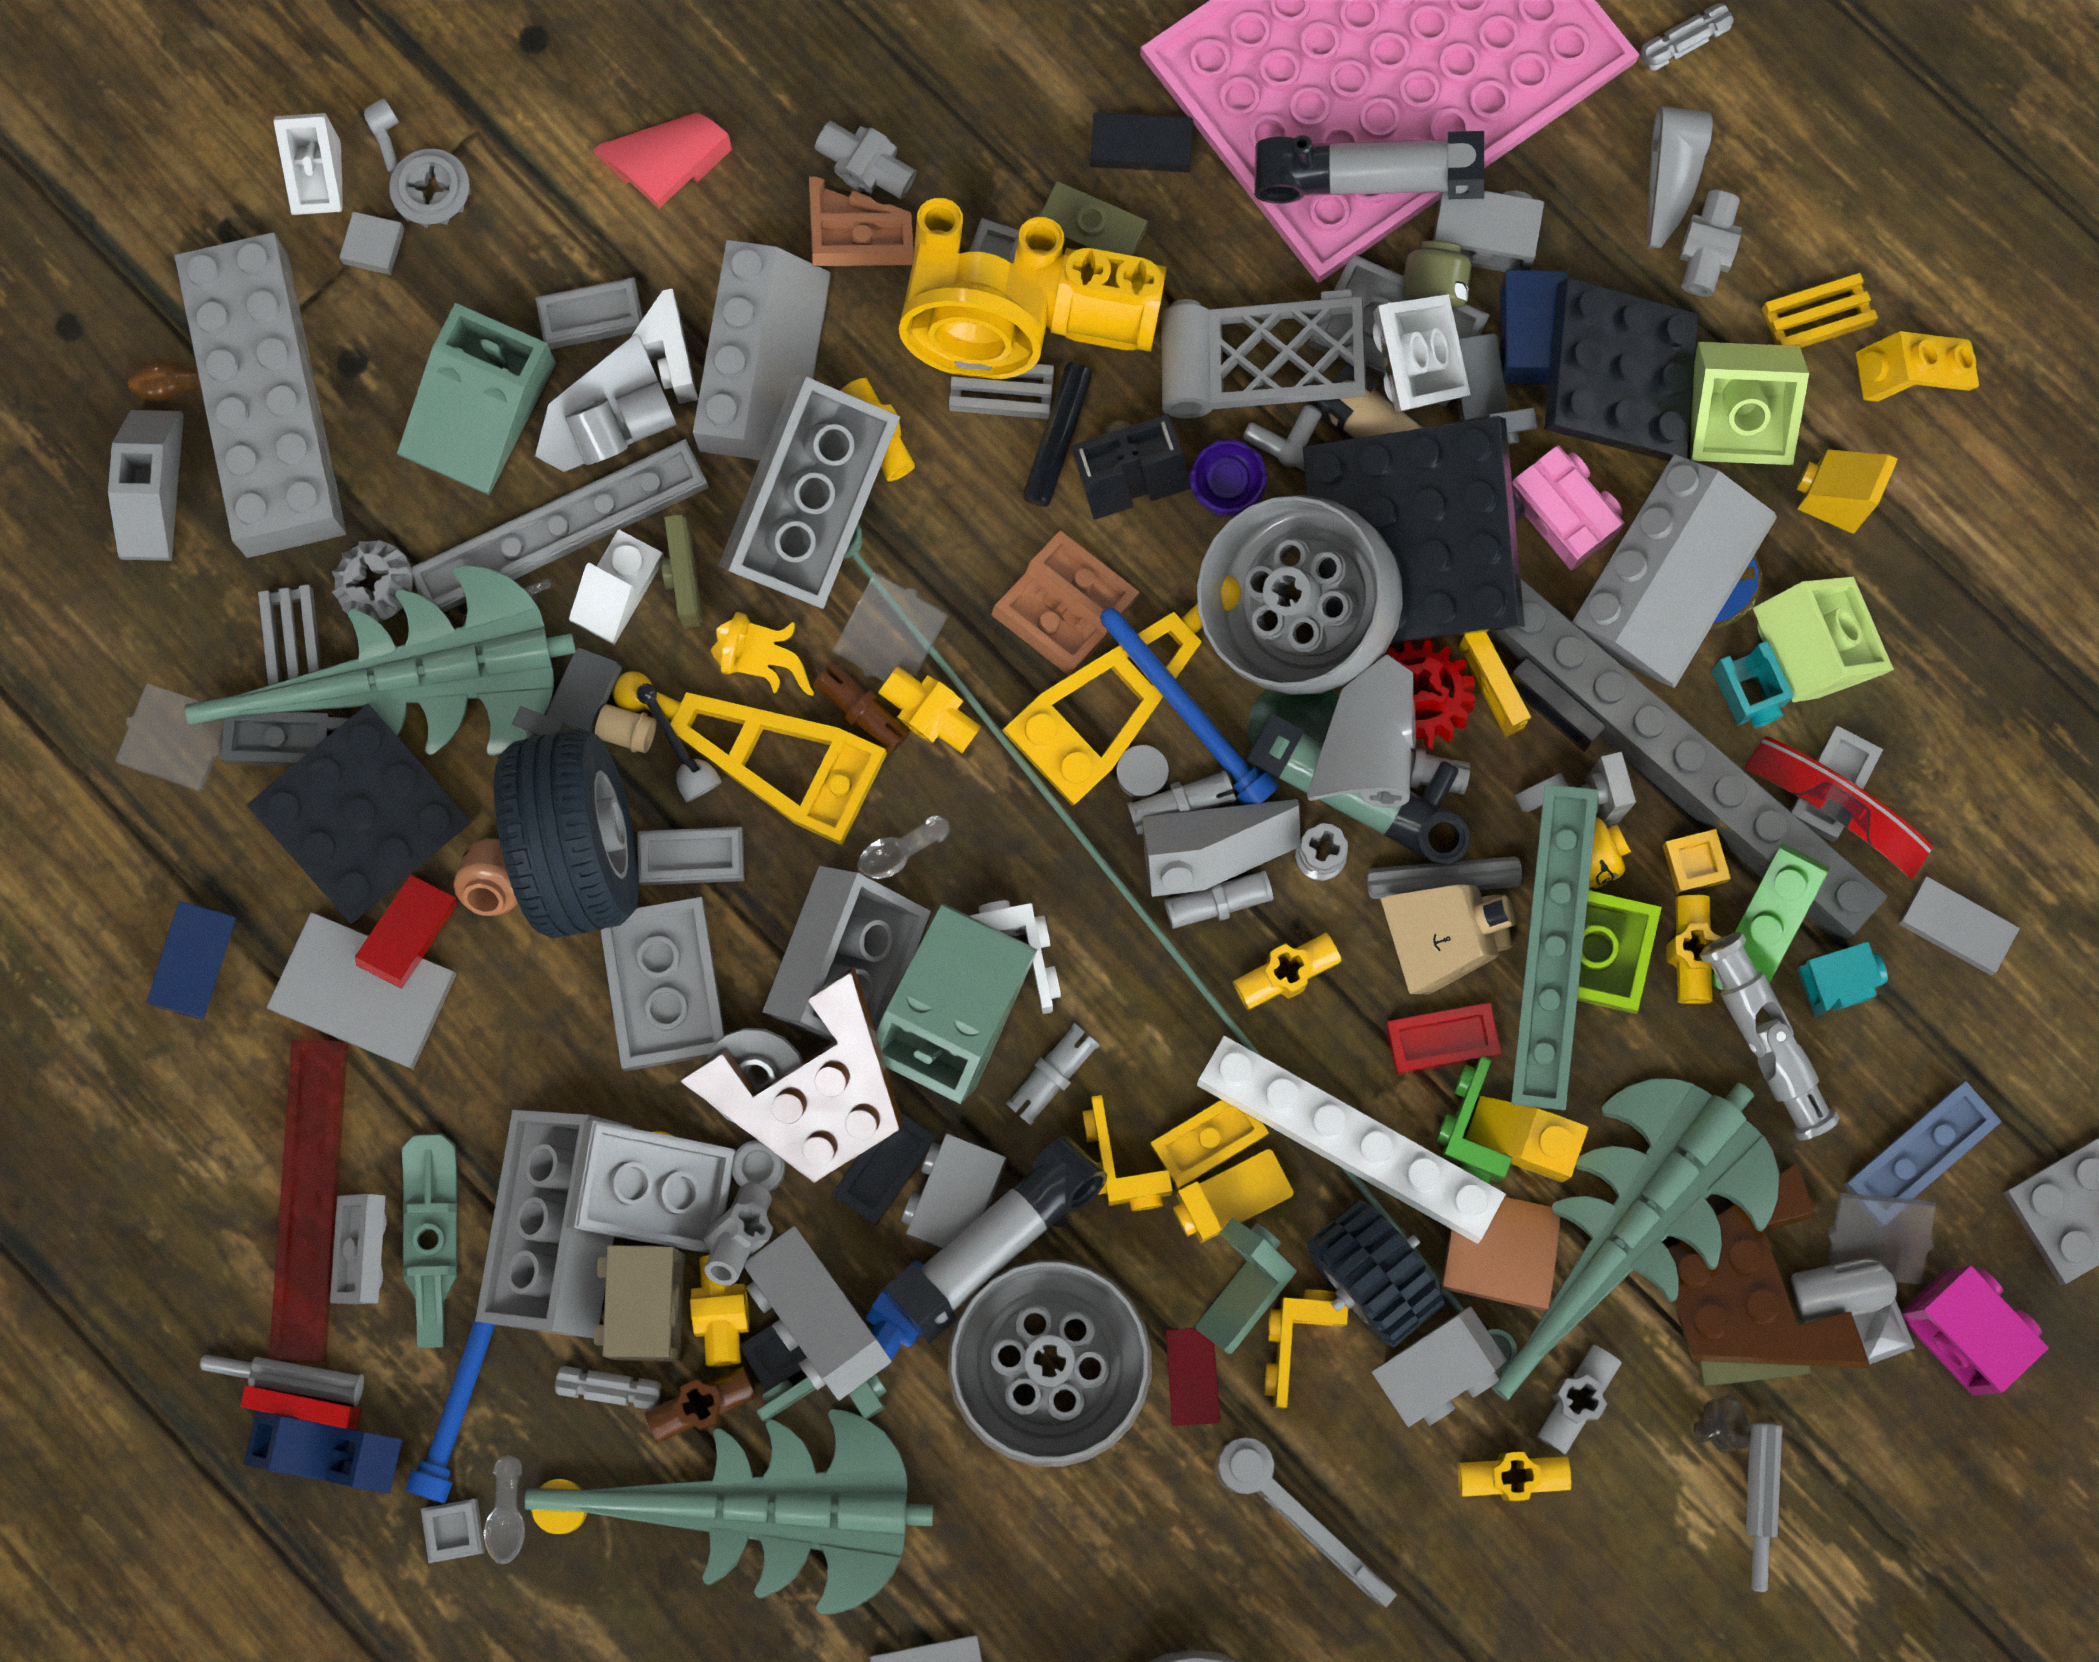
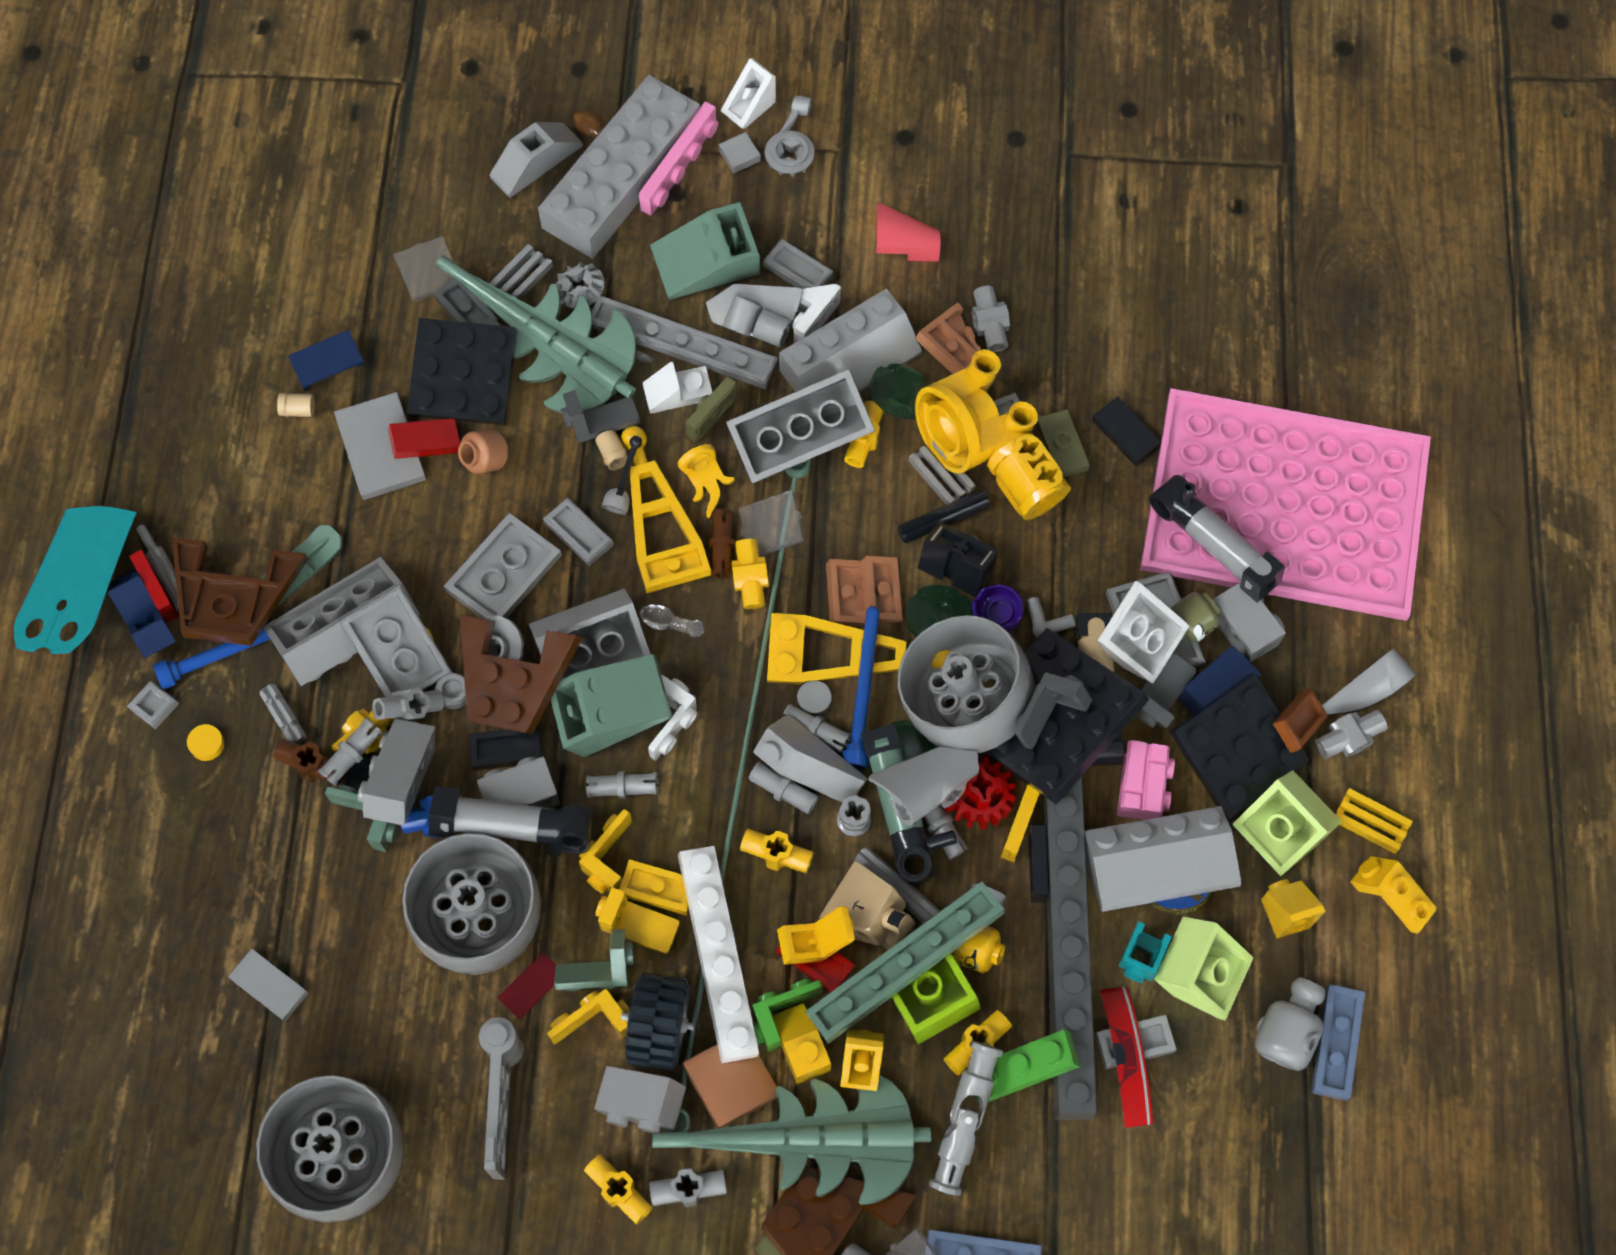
camera: 45 degrees right, 10 degrees down
clear red tile [269,1040,348,1361] -> none
light grey plate [330,1194,387,1304] -> none
clear piece [484,1455,525,1565] -> none
black wheel [494,728,639,938] -> none
sand green animal [525,1409,933,1615] -> none
dark tan container [594,1246,685,1362] -> none
light grey piece [1161,289,1367,418] -> none
light grey plate [1581,752,1636,826] -> none
light grey axle [1640,3,1734,70] -> none
yellow plate [1662,829,1731,895] -> none
teal window [1797,942,1888,1018] -> none
light grey tile [1898,876,2020,976] -> none
none -> teal piece [14,506,137,654]
none -> reddish brown wing [172,537,307,646]
none -> tan piece [277,391,315,418]
none -> light grey pin [318,718,382,786]
none -> bright pink plate [639,102,718,216]
none -> yellow bracket [777,906,855,965]
none -> yellow slope [840,1029,884,1091]
none -> clear green tile [869,363,930,419]
none -> clear green tile [905,584,973,638]
none -> dark grey bracket [1015,672,1092,749]
none -> light grey piece [1255,977,1325,1071]
none -> dark orange tile [1273,688,1328,753]
none -> sand blue plate [1311,984,1365,1101]

